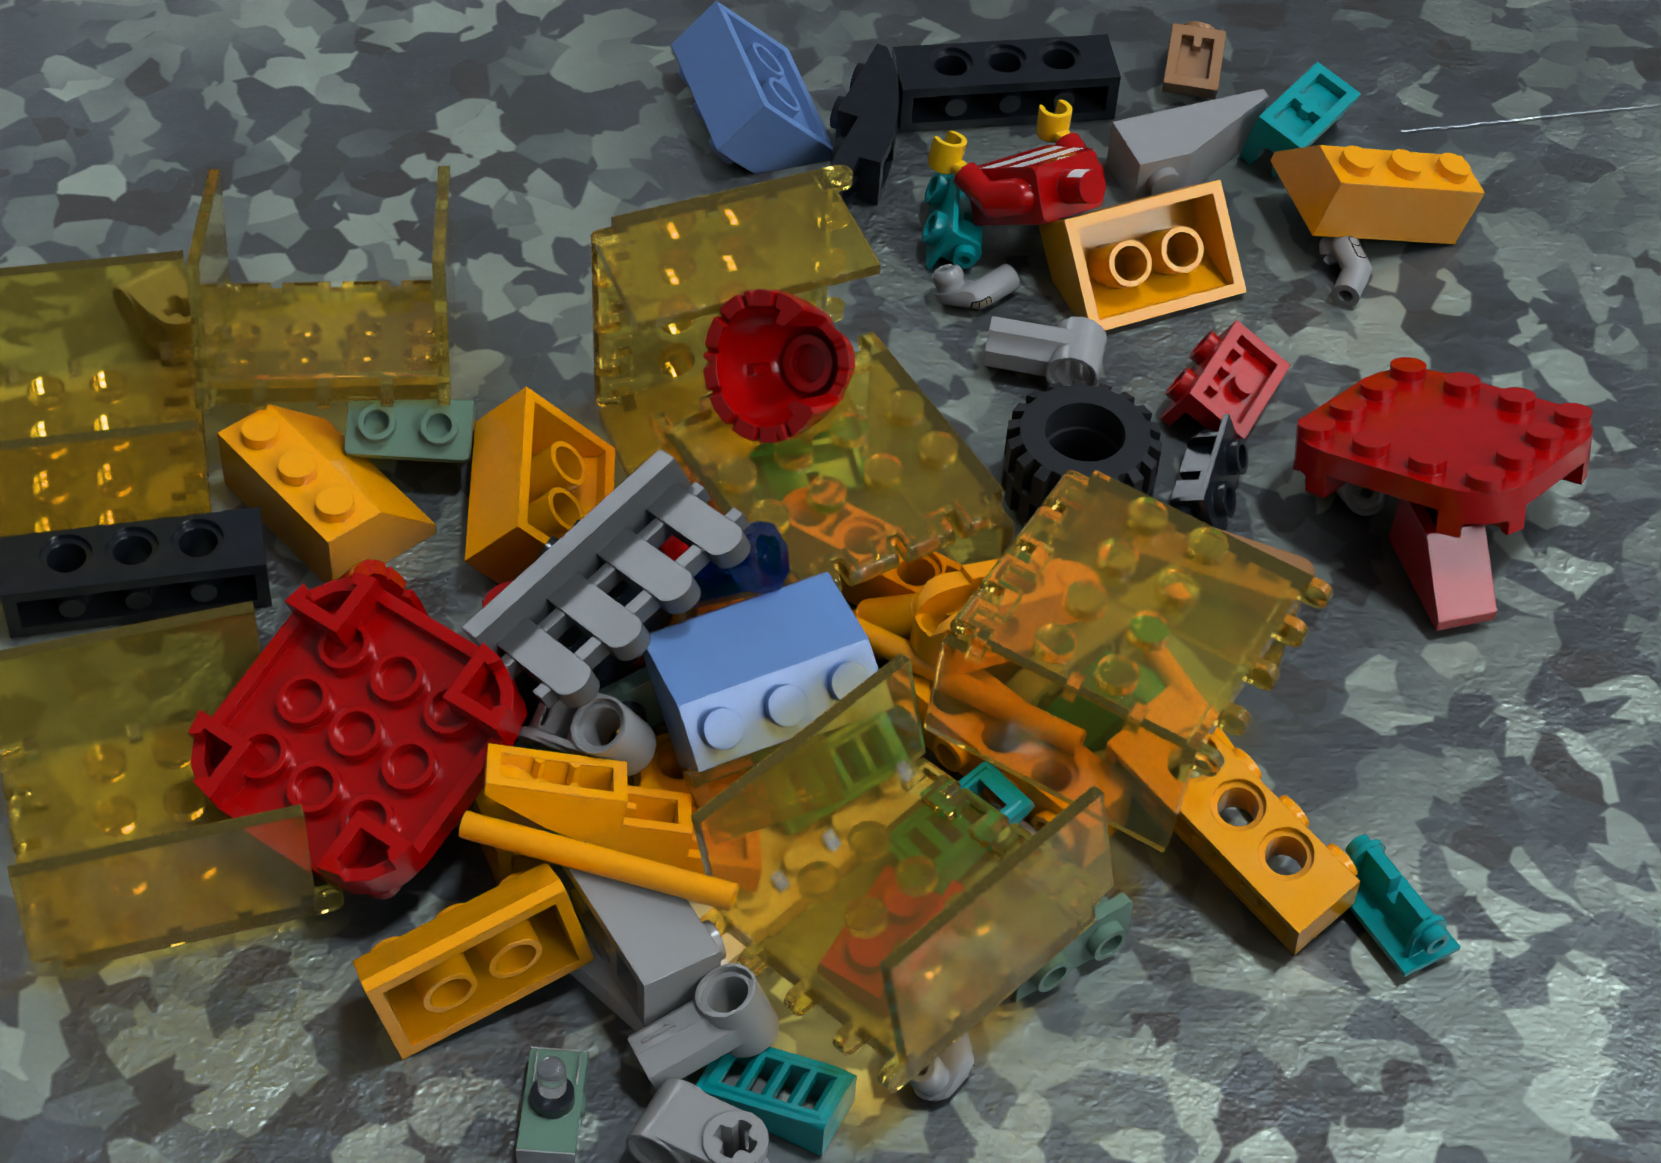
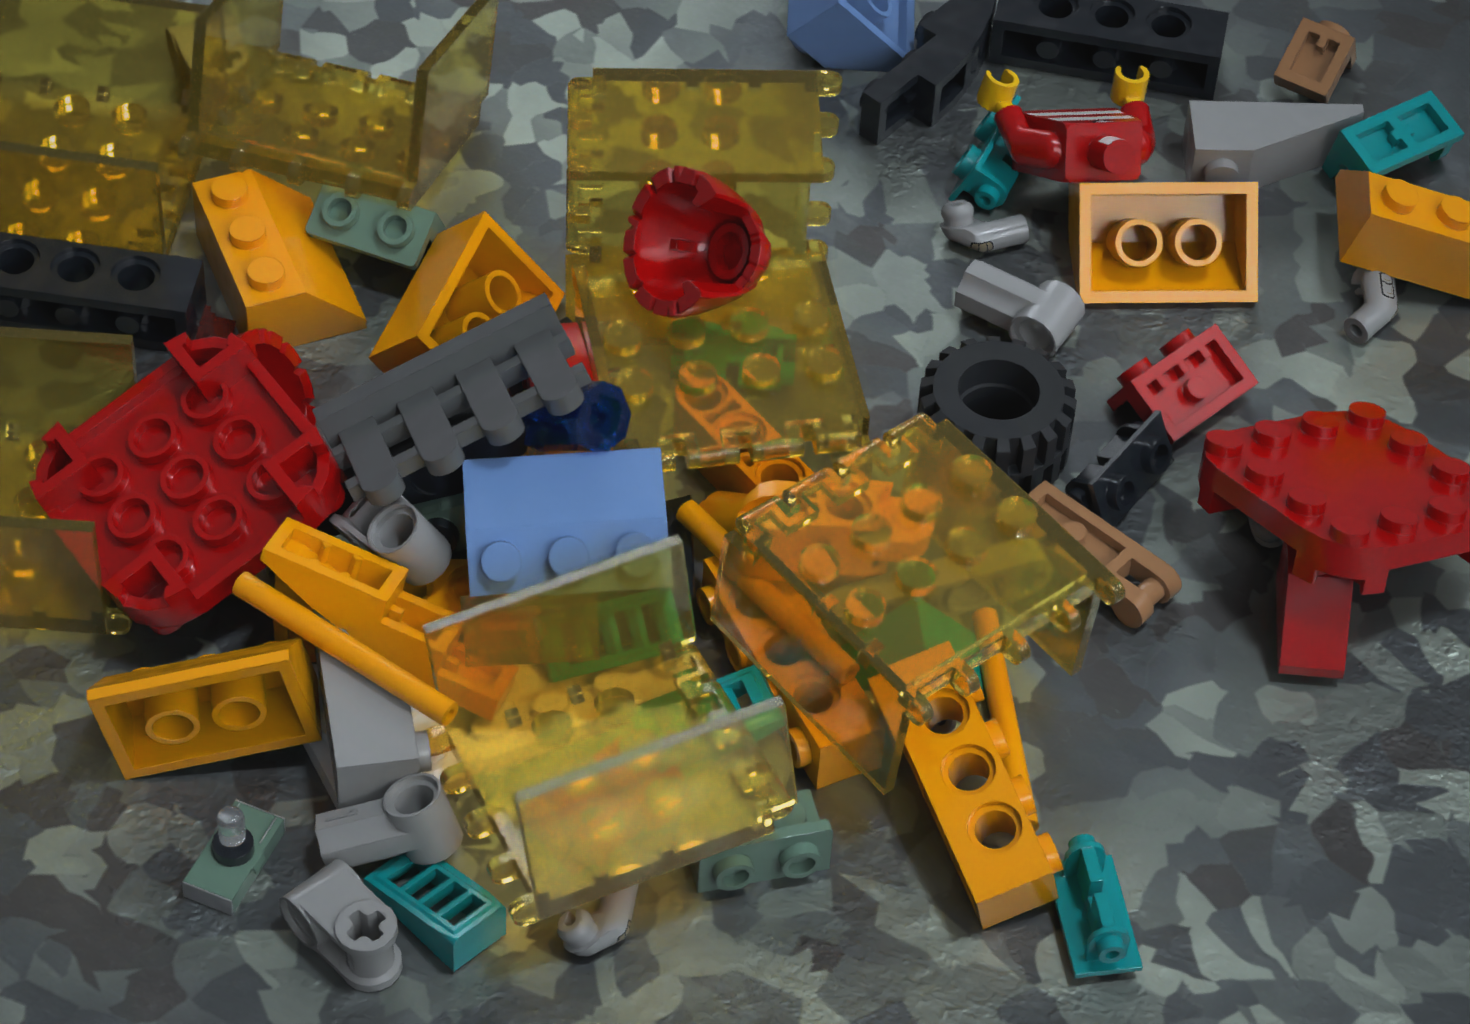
camera: 20 degrees right, 0 degrees up
none -> clear red piece [194,305,236,339]

